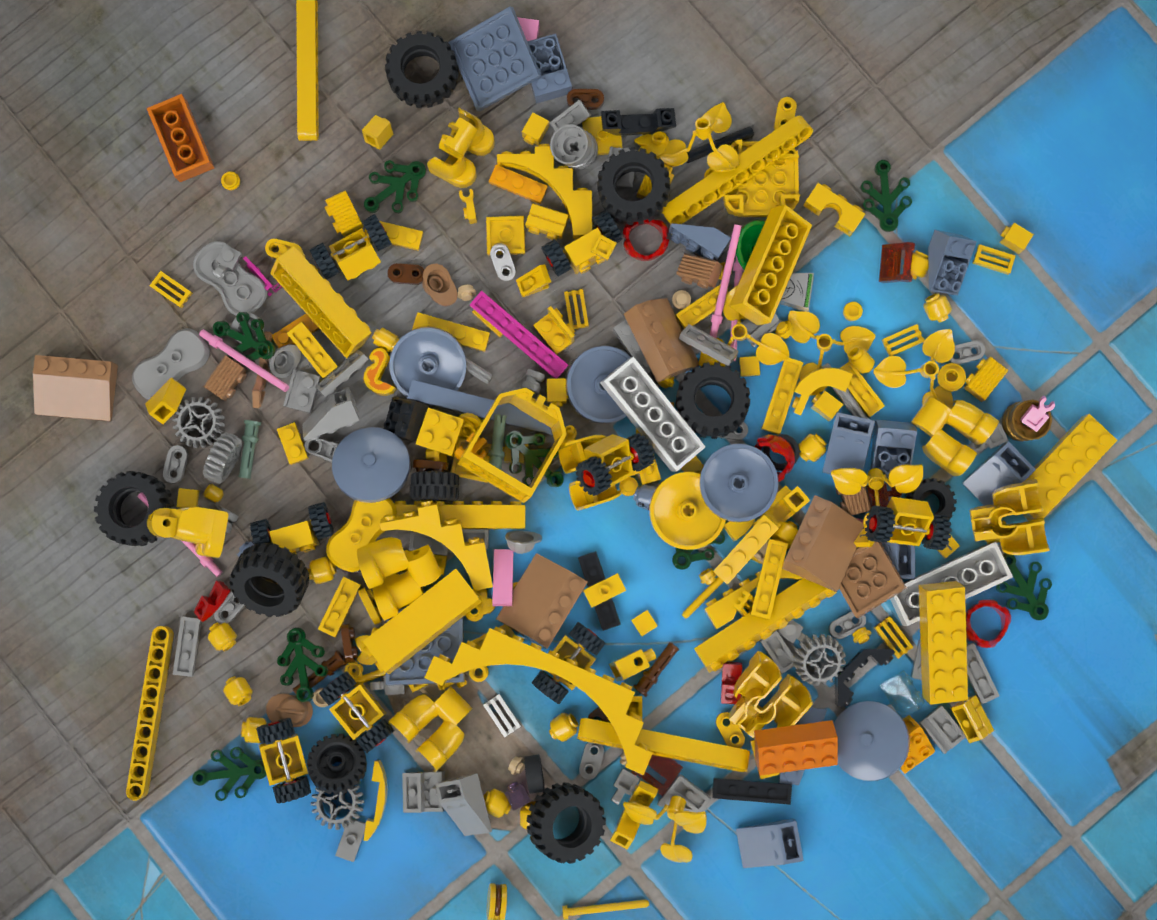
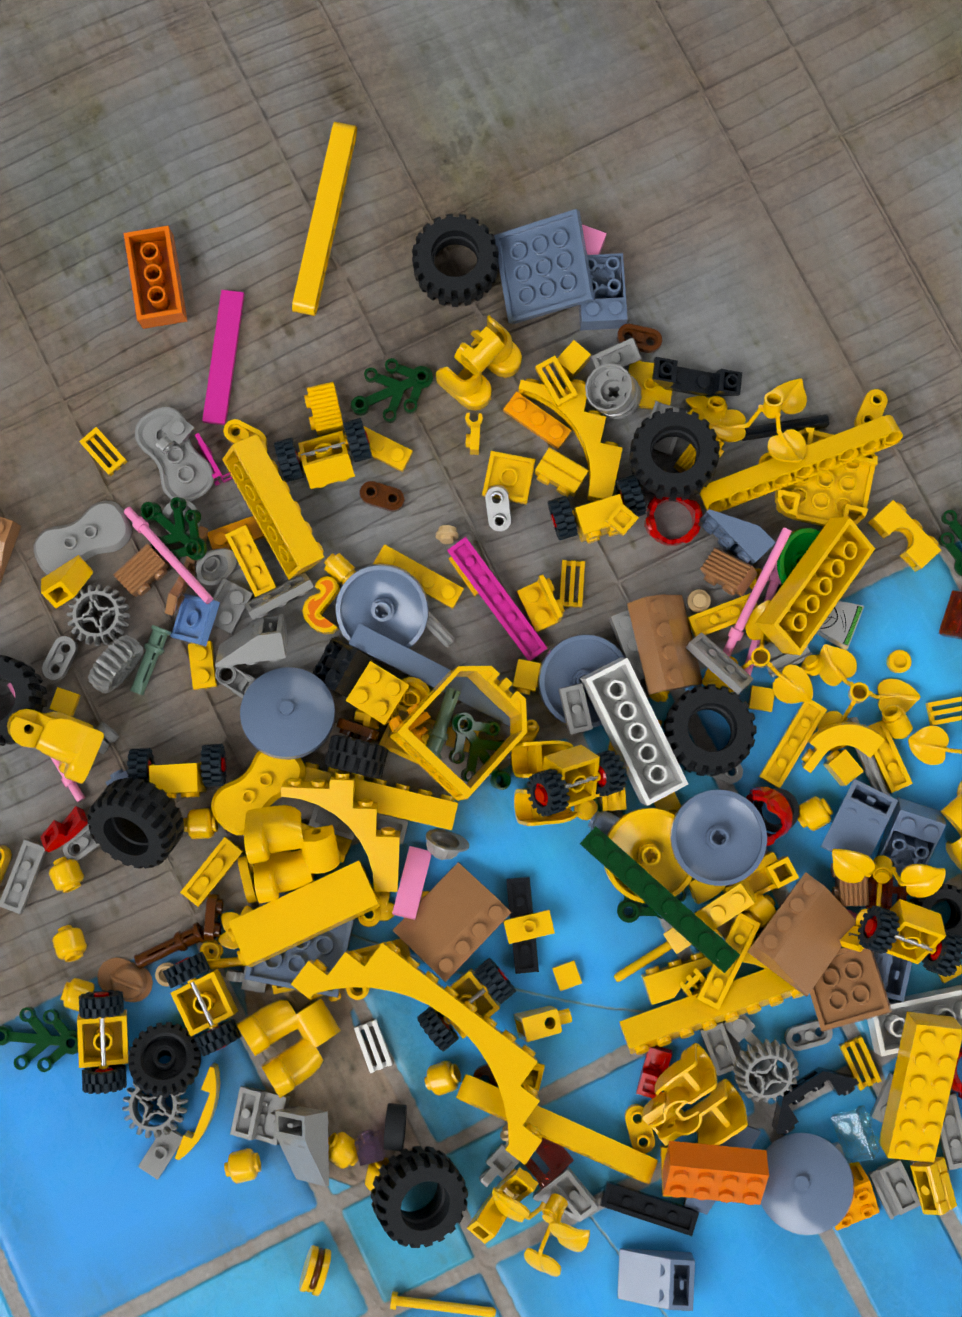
camera: 15 degrees right, 0 degrees up
yellow piece [203,484,223,503] -> none
yellow plate [221,171,240,191] -> none
dark green plant [277,627,328,702] -> none
yellow brick [362,115,394,150] -> none
medium nougat piece [422,264,458,306] -> none
tan plate [508,756,525,776] -> none
yellow slope [516,264,551,297] -> none
light grey wheel [521,369,545,394] -> none
light grey plate [579,742,604,779] -> none
reddish brown pin [632,642,679,697] -> none
yellow plate [699,568,716,585] -> none
yellow plate [852,627,871,644] -> none
none -> medium blue plate [171,594,220,646]
none -> dark pink tile [202,290,245,425]
none -> yellow head [224,1148,261,1184]
none -> yellow tile [535,356,578,408]
none -> light grey plate [558,683,593,735]
none -> dark green plate [579,826,740,973]

